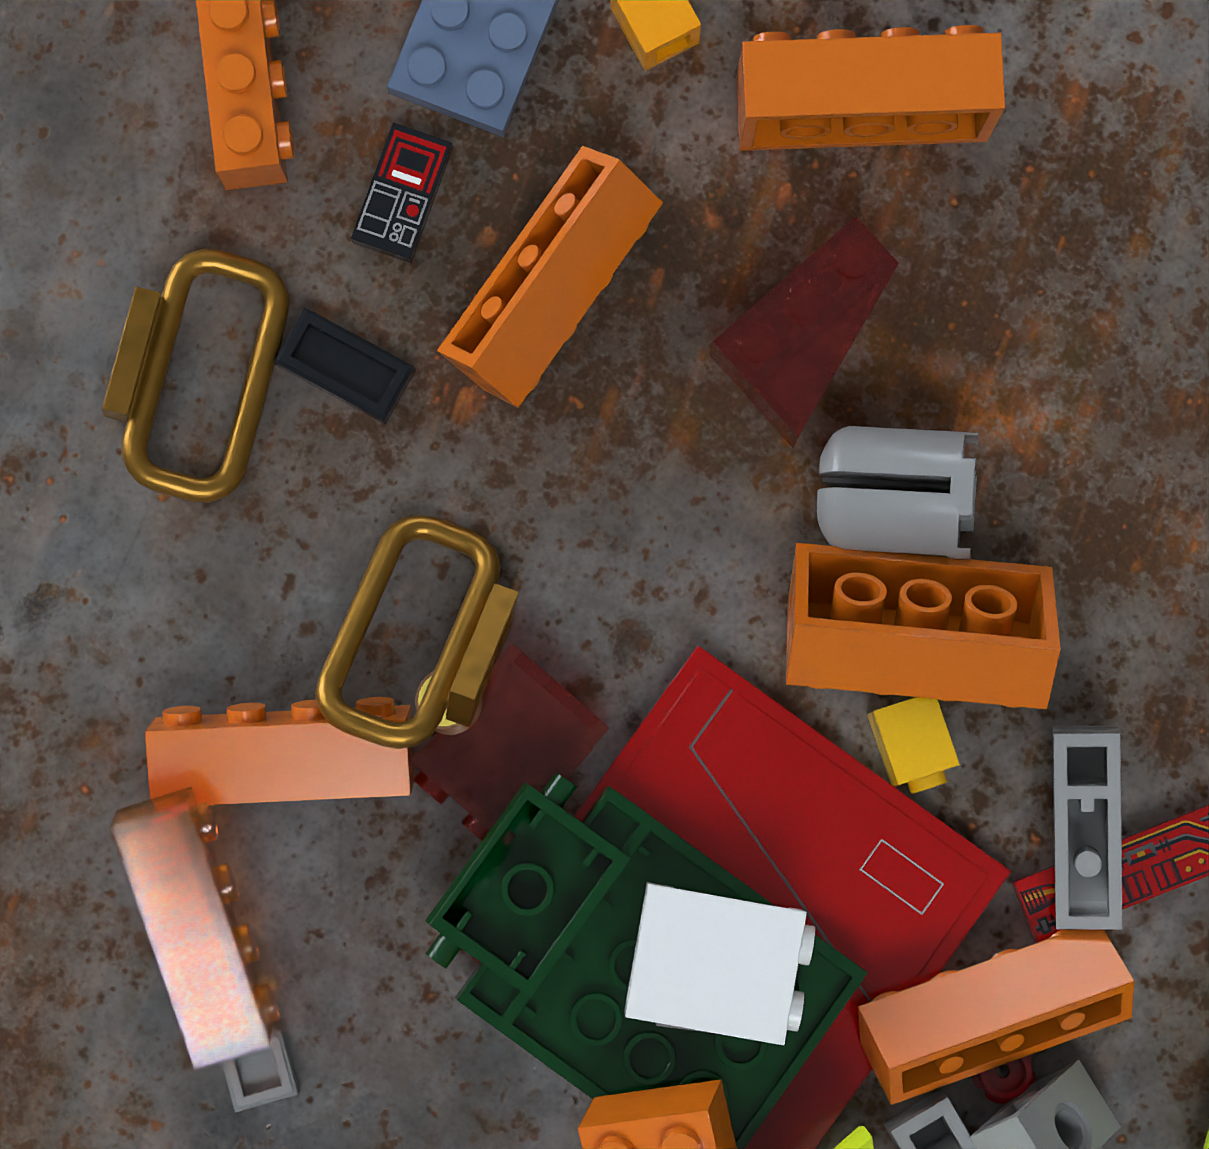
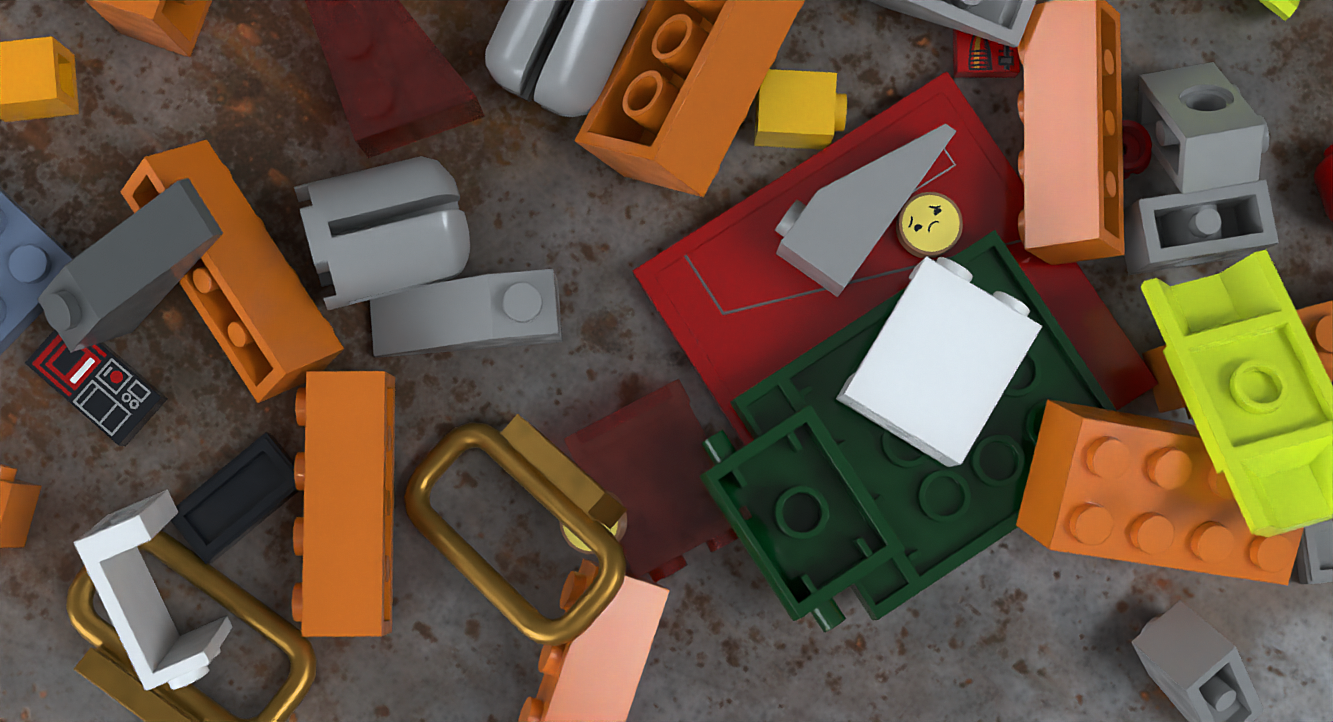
camera: 70 degrees left, 0 degrees up
none -> dark grey slope [37,178,223,352]
none -> white panel [74,489,232,691]
none -> orange brick [292,371,395,637]
none -> light grey cylinder [294,156,470,311]
none -> light grey slope [370,269,563,358]
none -> light grey slope [775,124,956,297]
none -> light yellow tile [896,192,963,258]

